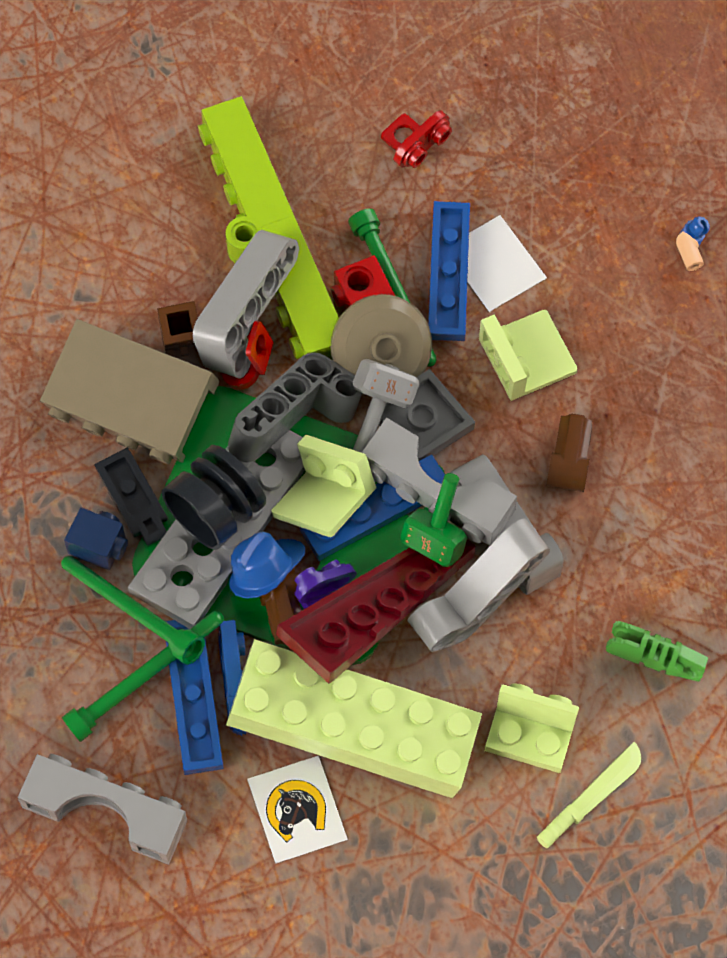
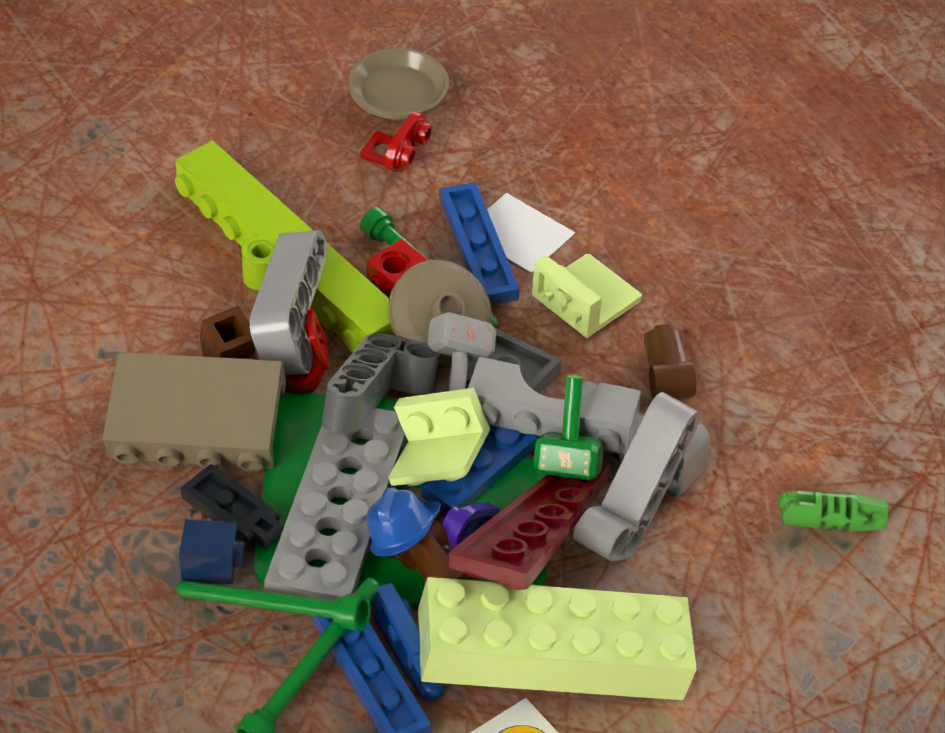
camera: 20 degrees left, 20 degrees down
black wheel [161,445,266,550] -> none
yellowish green bracket [485,683,579,773] -> none
yellowish green piece [537,742,641,848] -> none
arm [676,216,710,271] -> none
none -> dark tan piece [349,48,449,121]

